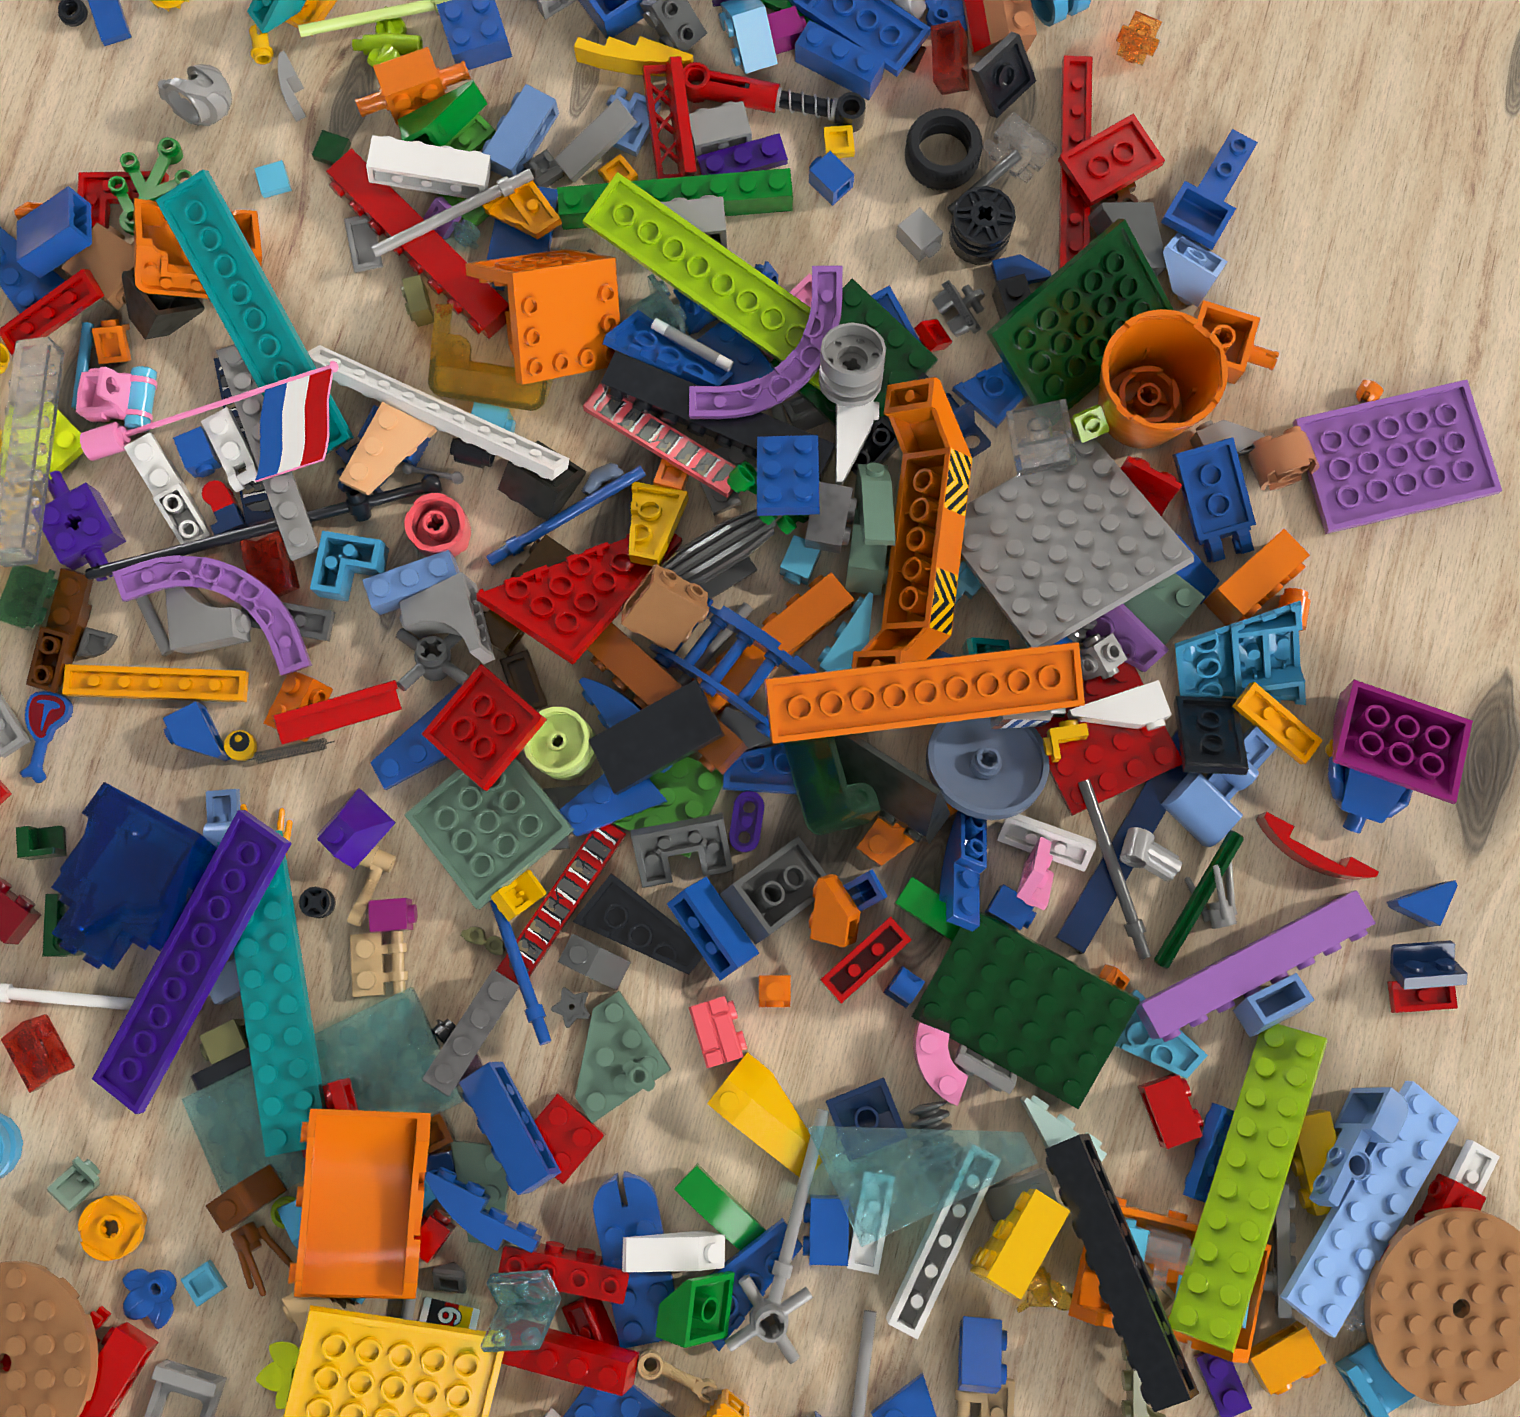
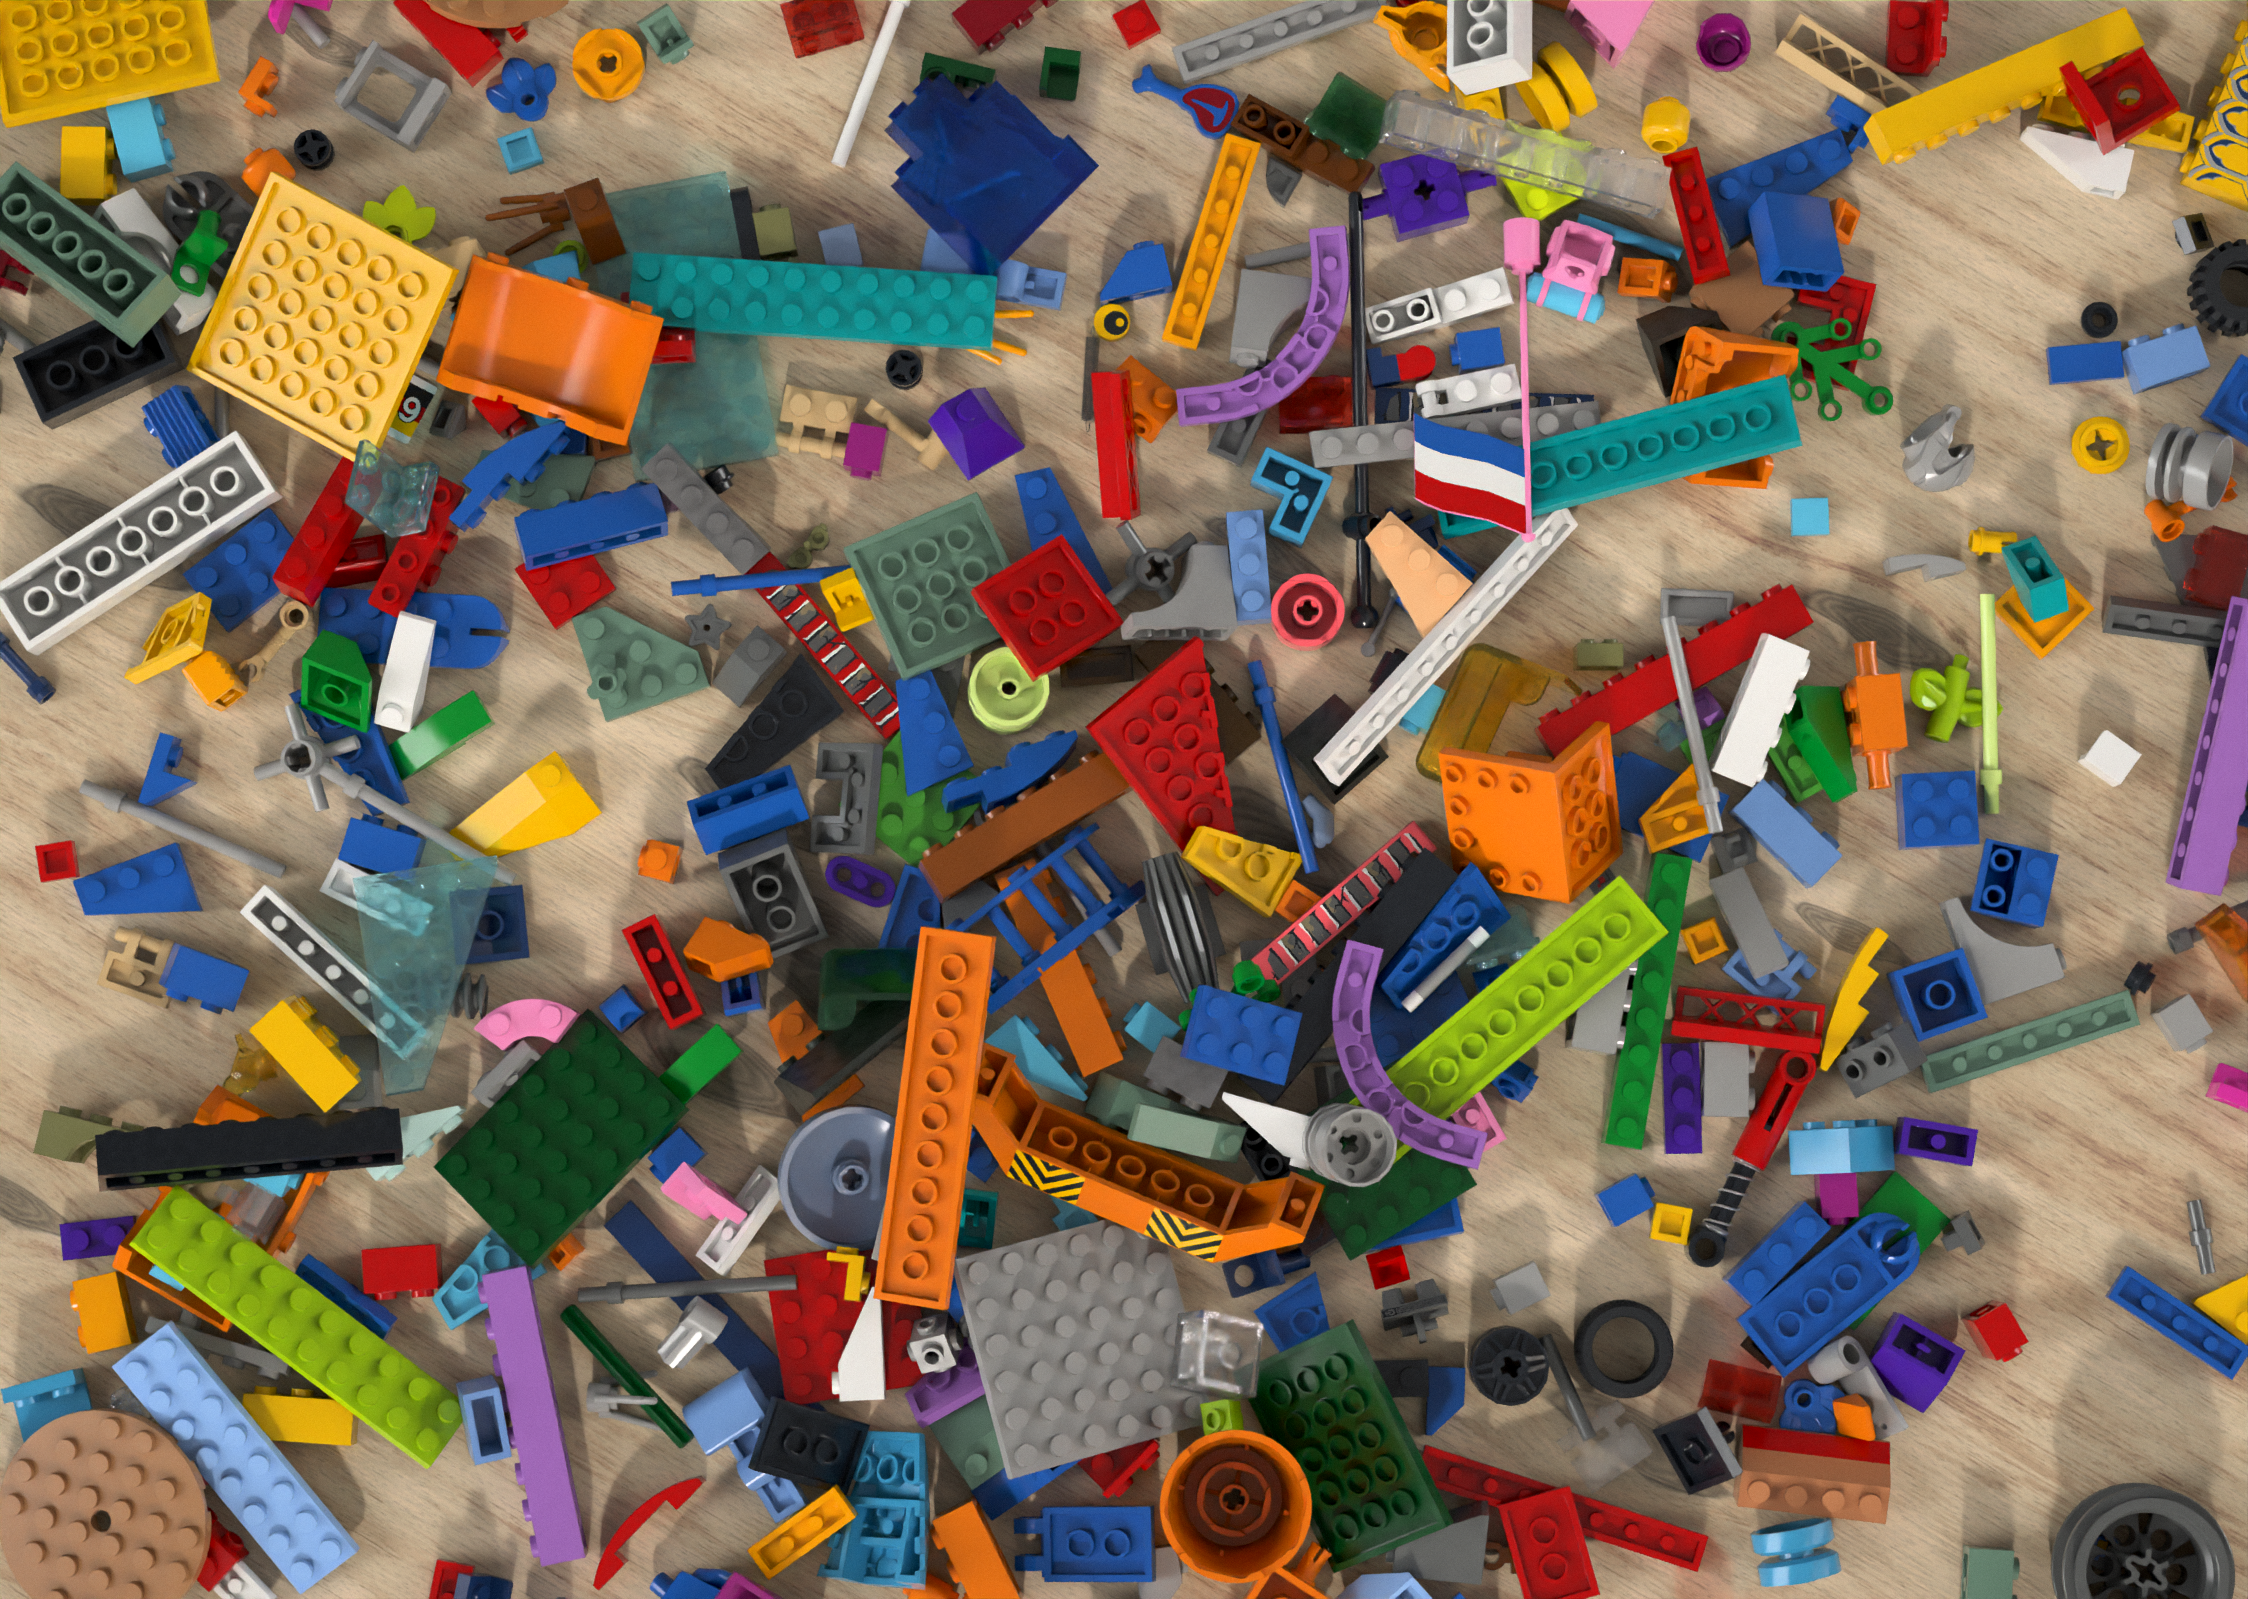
camera: 105 degrees right, 5 degrees up
dark purple plate [92,810,292,1114] -> none
dark green tile [312,130,351,166] -> none
black tile [588,680,725,795] -> none
medium nougat brick [621,564,709,652] -> none
coral brick [689,996,748,1068] -> none
blue slope [939,811,987,931] -> none
medium blue plate [1309,1087,1408,1207] -> none

